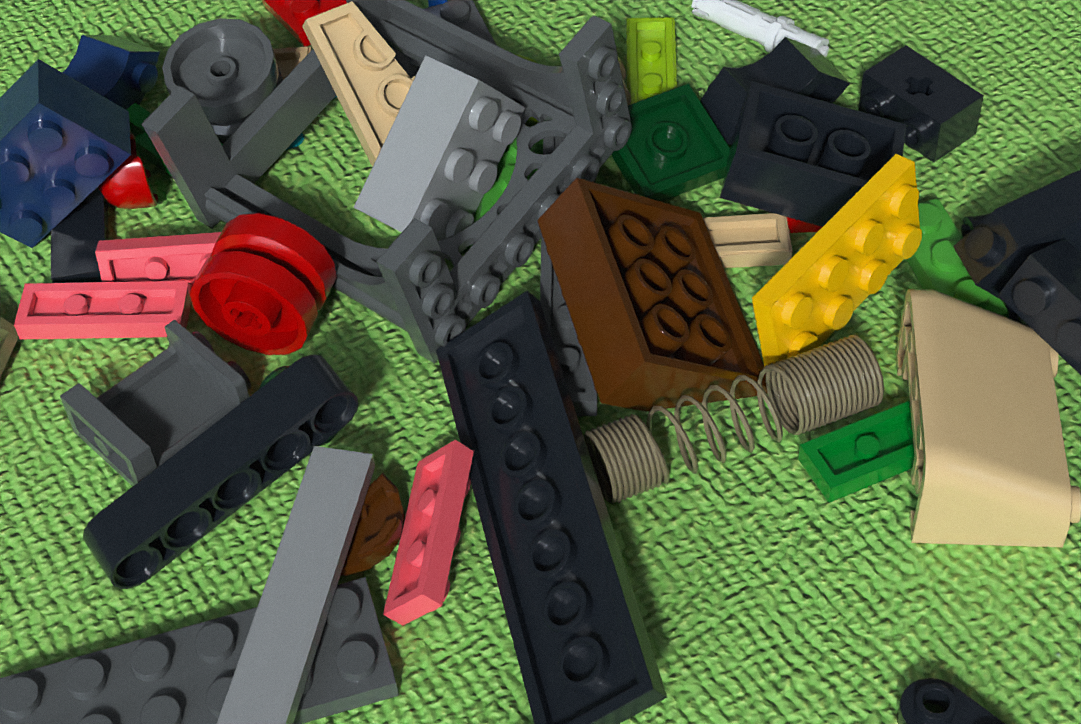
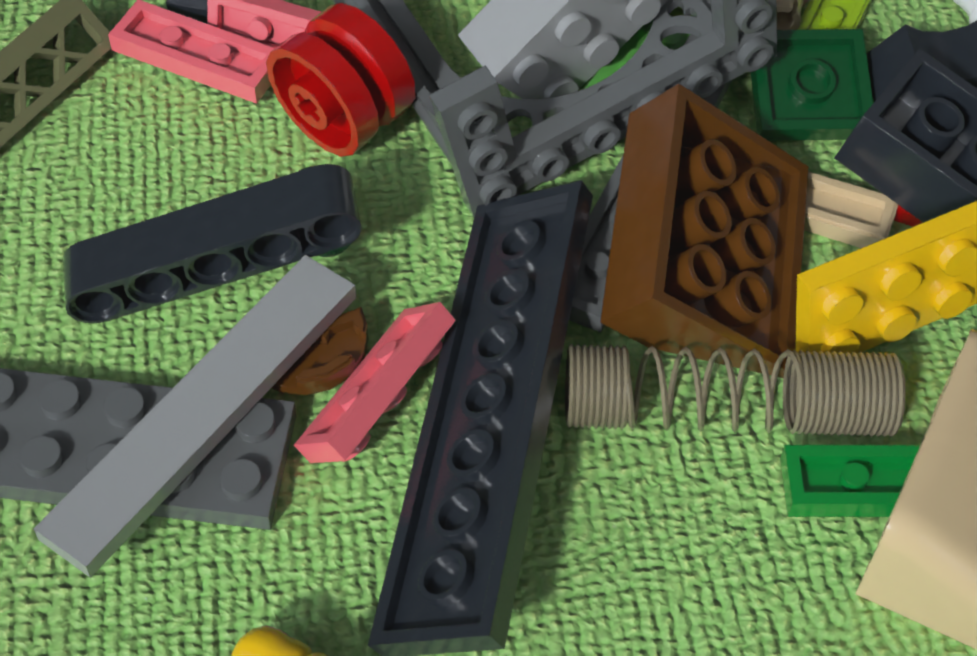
camera: 20 degrees right, 5 degrees up
dark grey panel [60,320,251,487] -> none

